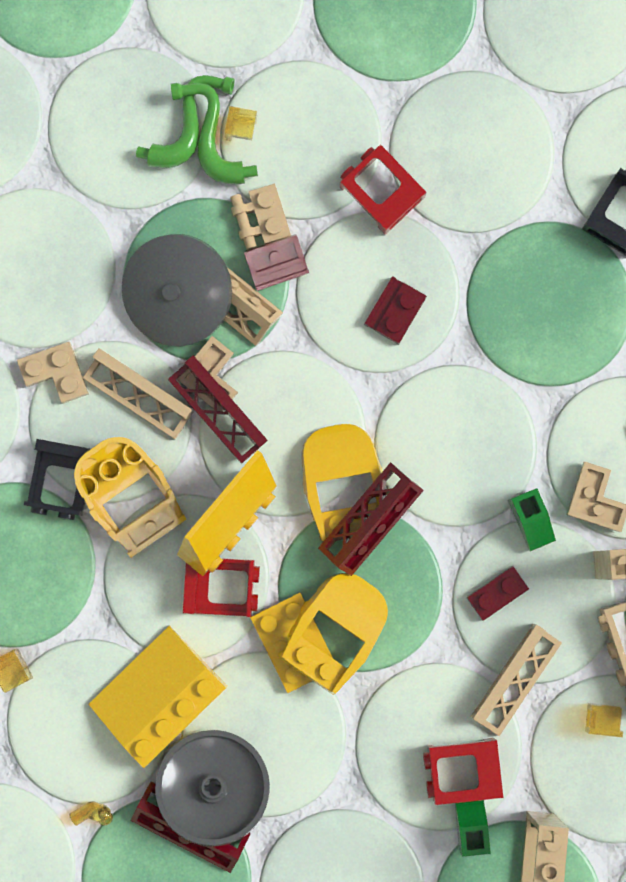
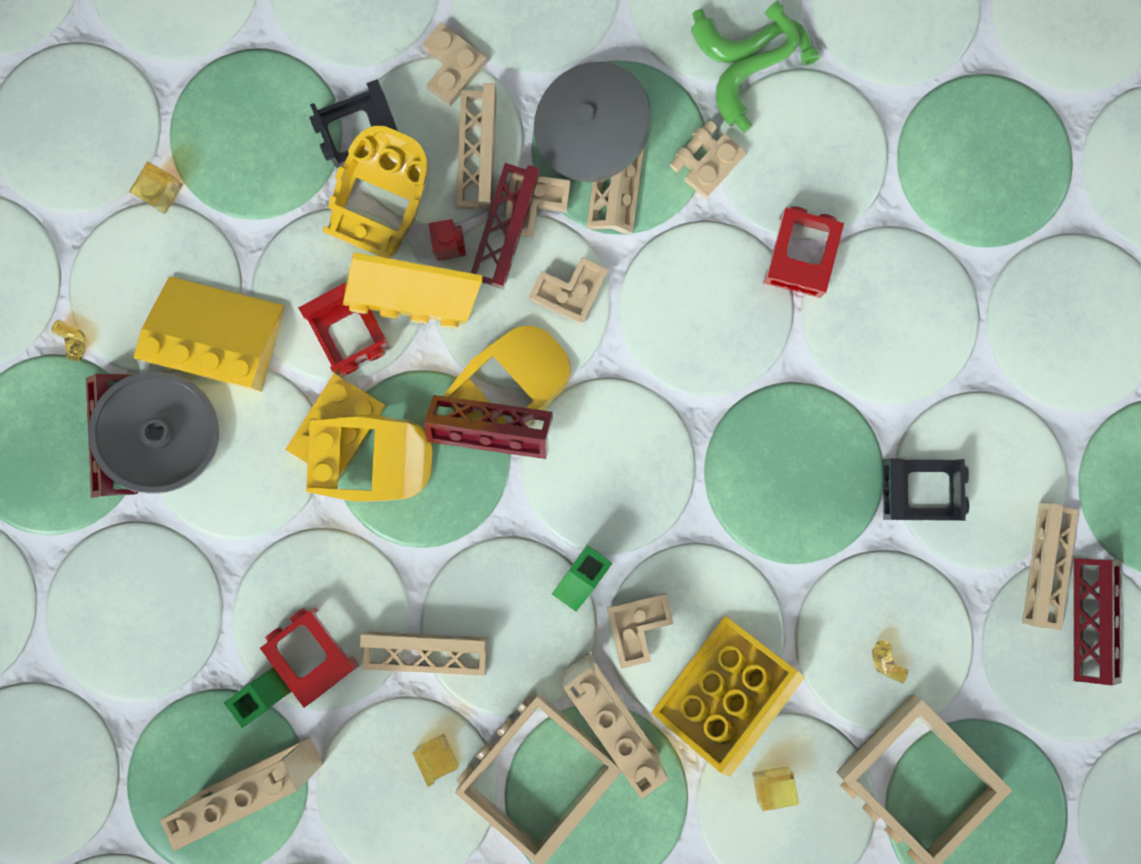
camera: 60 degrees right, 0 degrees up
clear yellow panel [225,106,258,141] -> none
plate [244,234,309,291] -> none
dark red plate [364,276,427,345] -> none
dark red plate [466,566,529,621] -> none
none -> red brick [428,219,467,261]
none -> tan plate [528,257,609,325]

